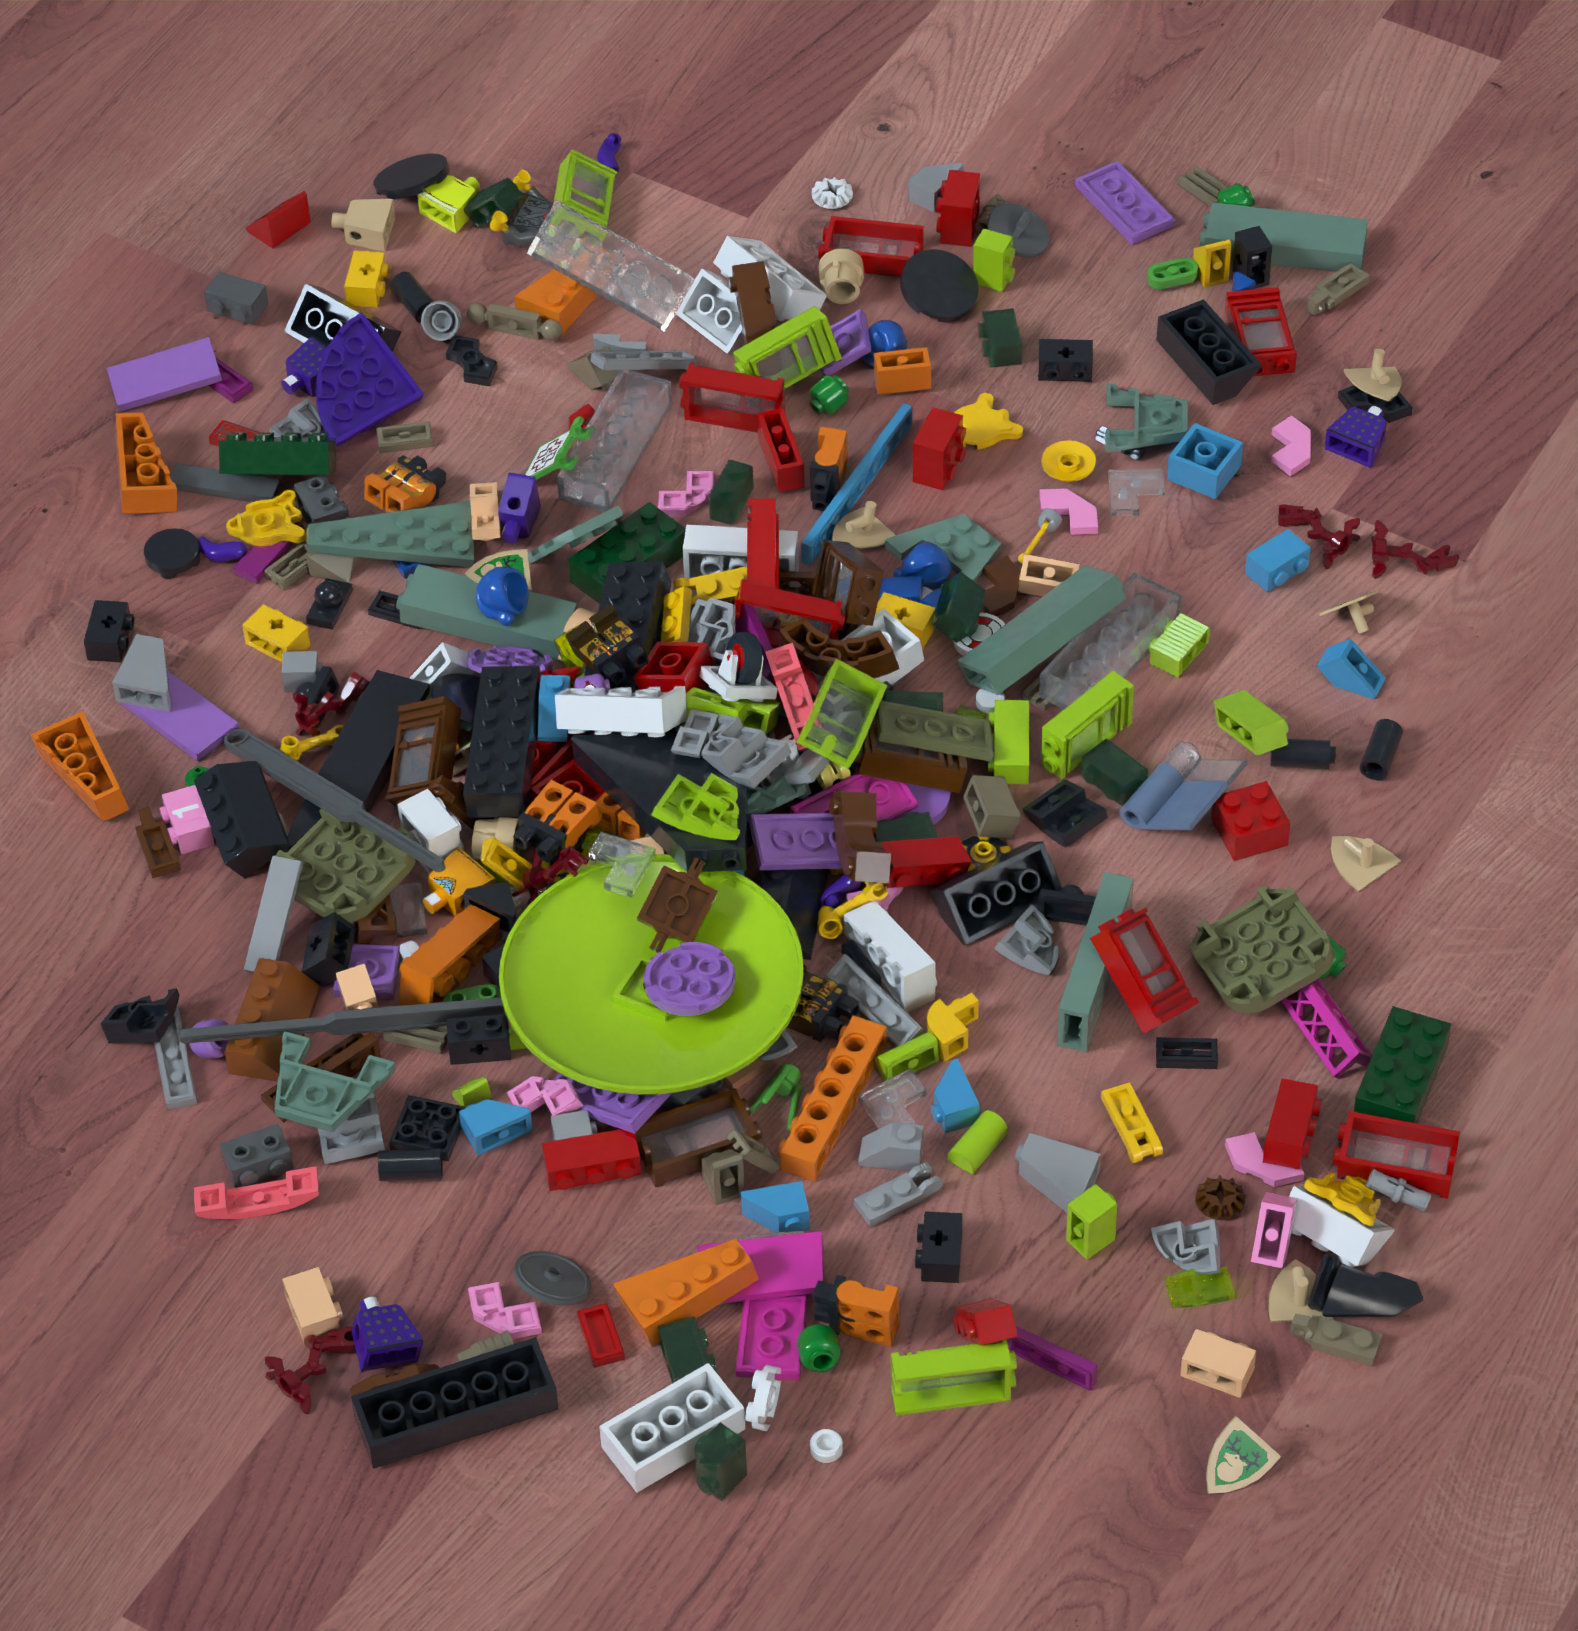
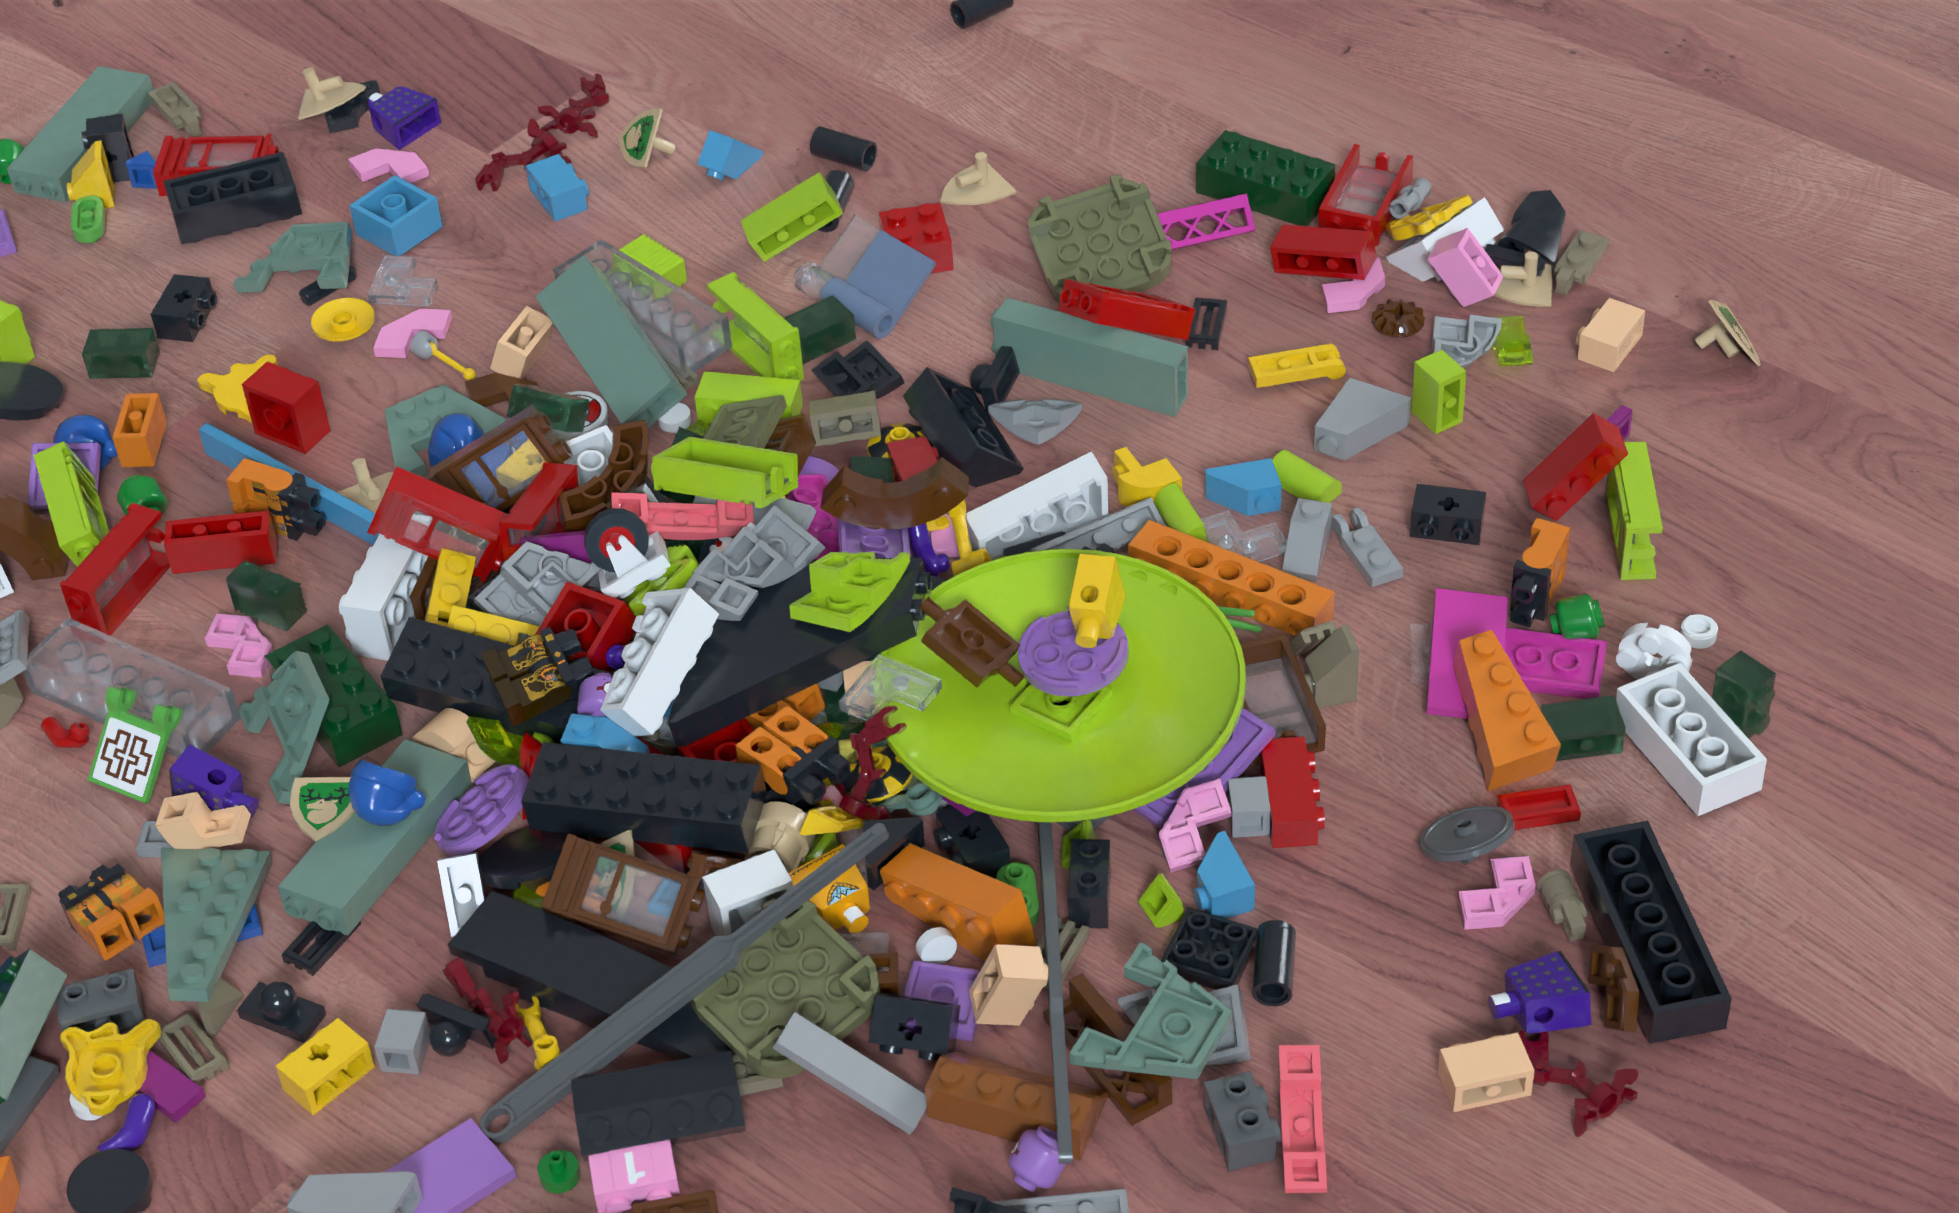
camera: 80 degrees left, 5 degrees down
dark azure slope [740,1181,810,1235] -> none
none -> yellow torso [1069,554,1126,648]

